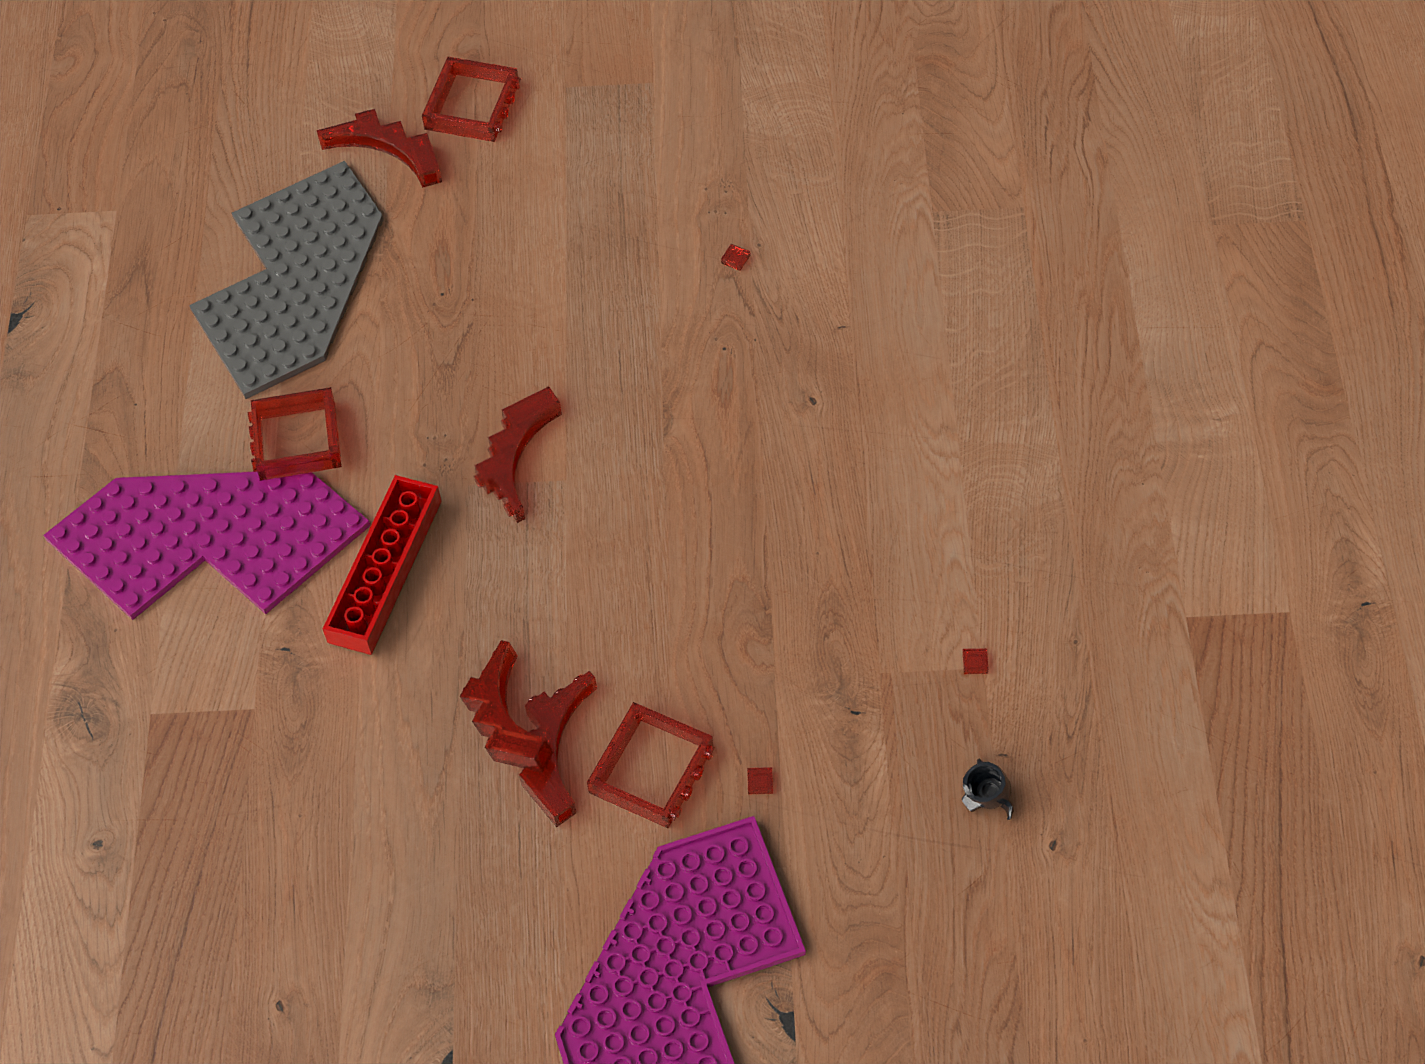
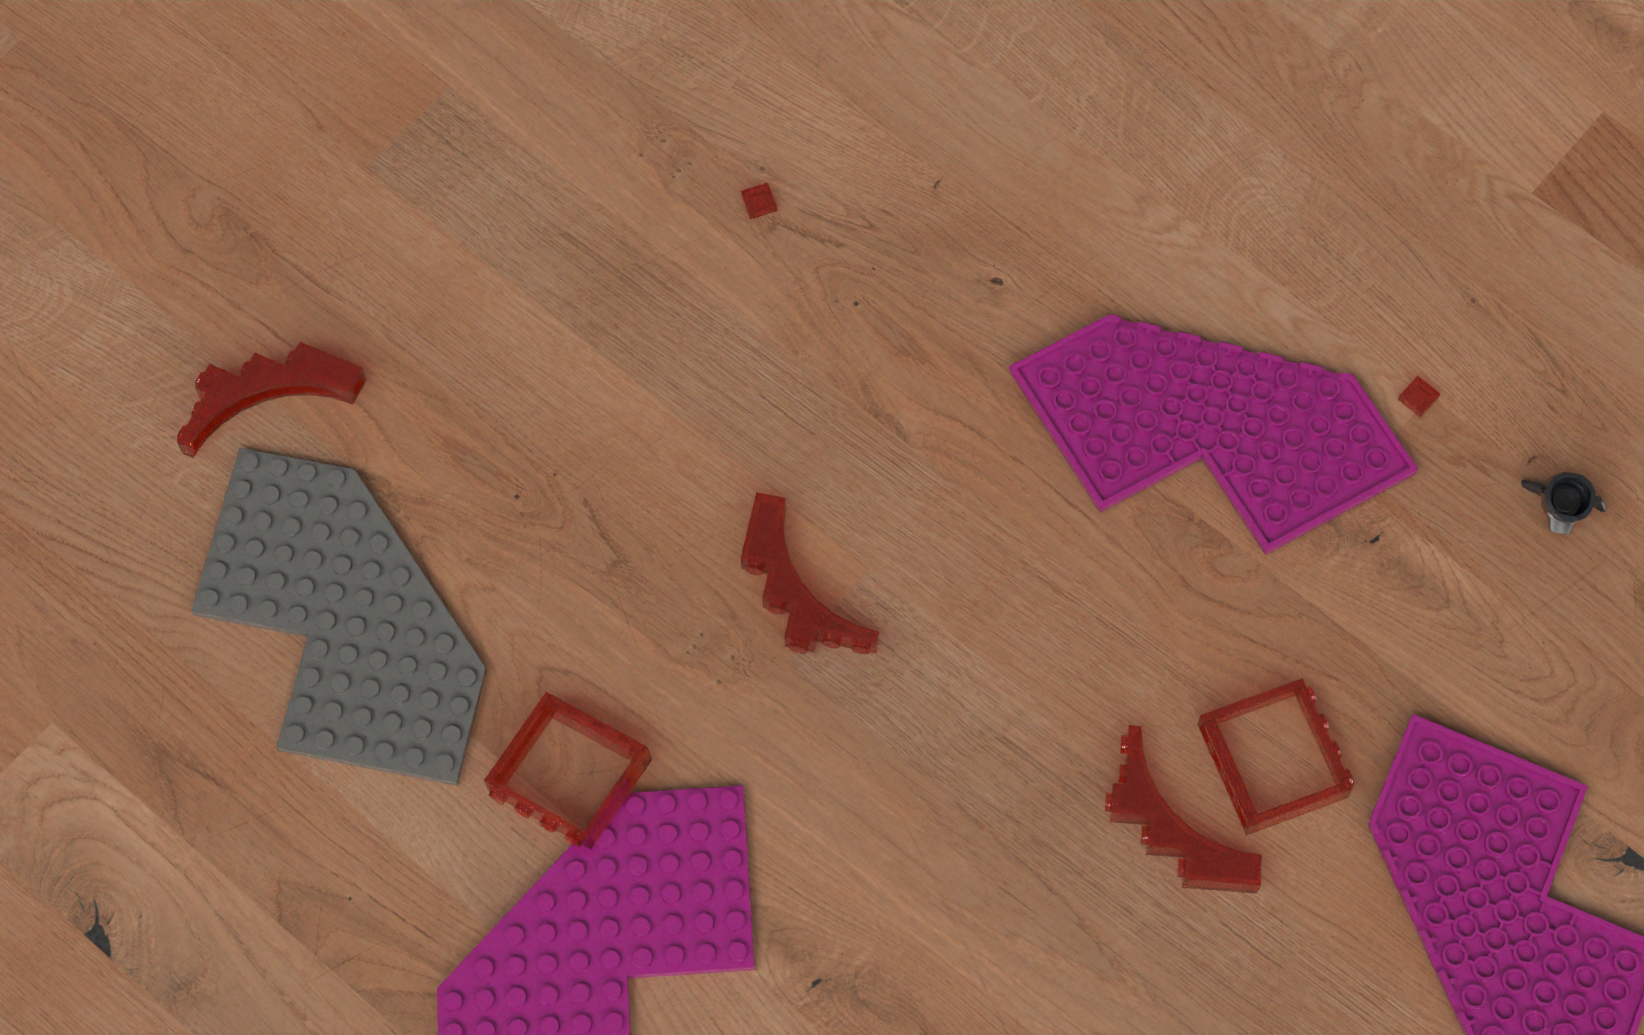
camera: 50 degrees left, 10 degrees up
red brick [322,475,442,655] -> none
clear red window [422,56,521,142] -> none
clear red arch [460,640,554,773] -> none
clear red tile [747,767,773,794] -> none
none -> magenta plate [1009,314,1418,555]

